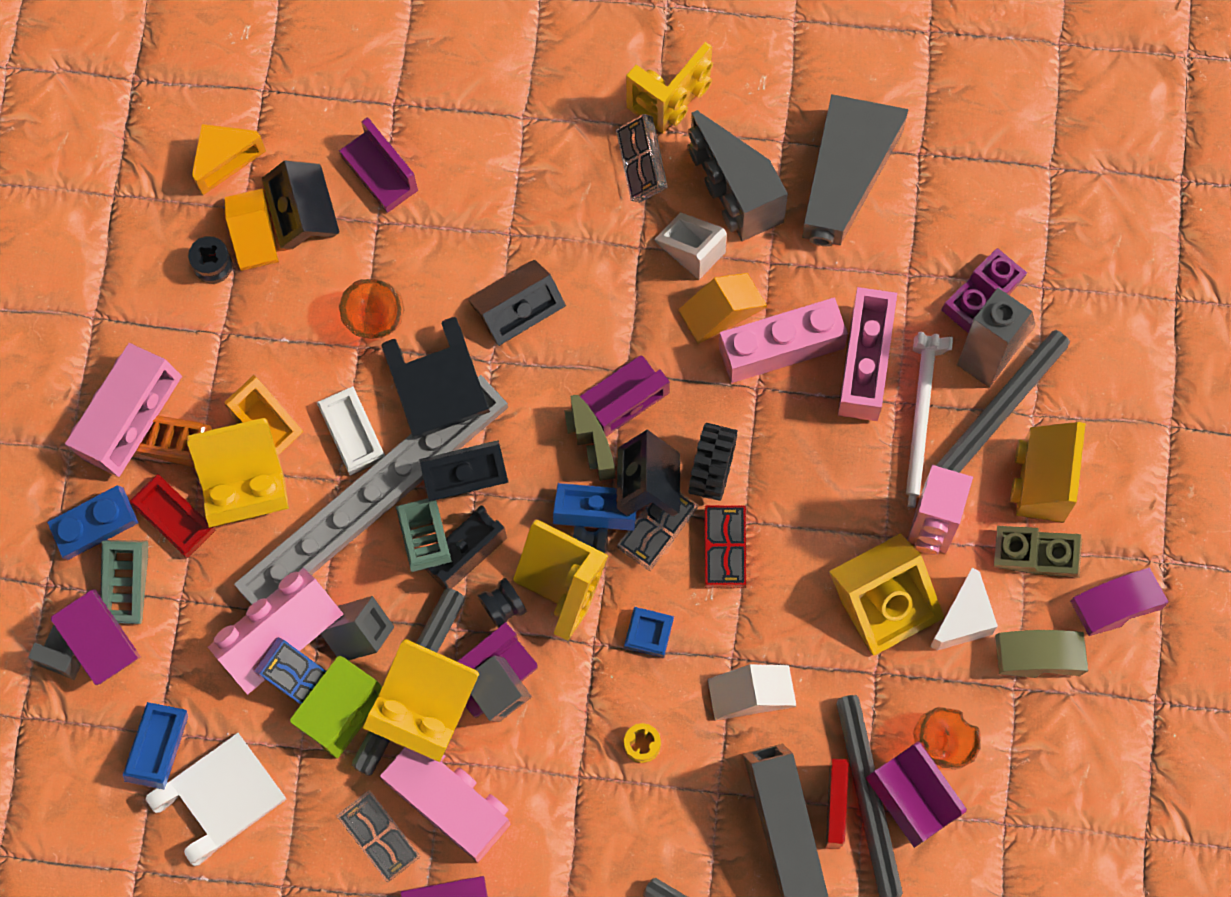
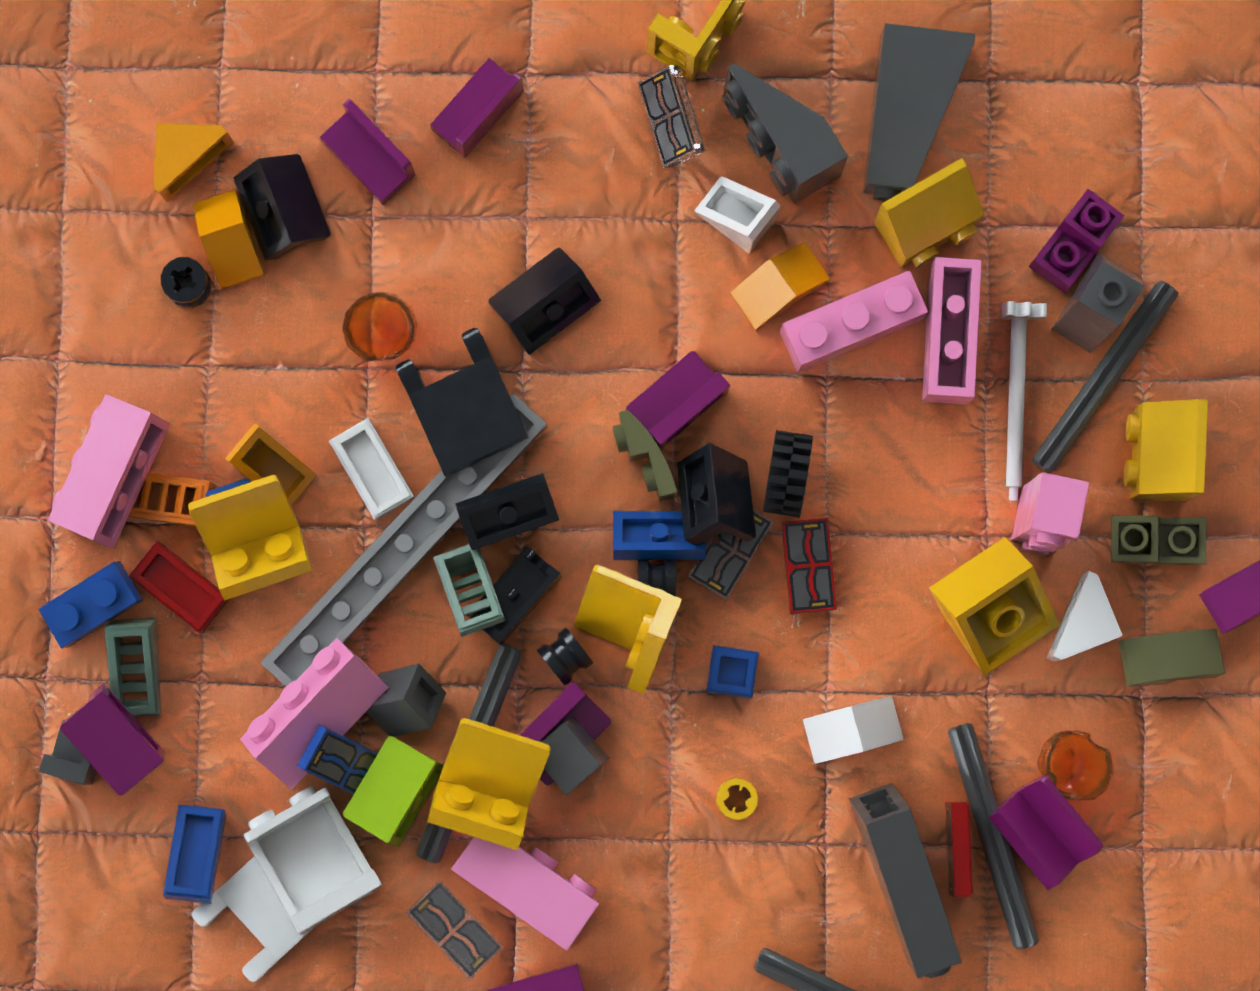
camera: 10 degrees left, 10 degrees up
none -> white panel [244,786,382,935]
none -> magenta panel [430,58,524,158]
none -> yellow slope [874,158,985,268]

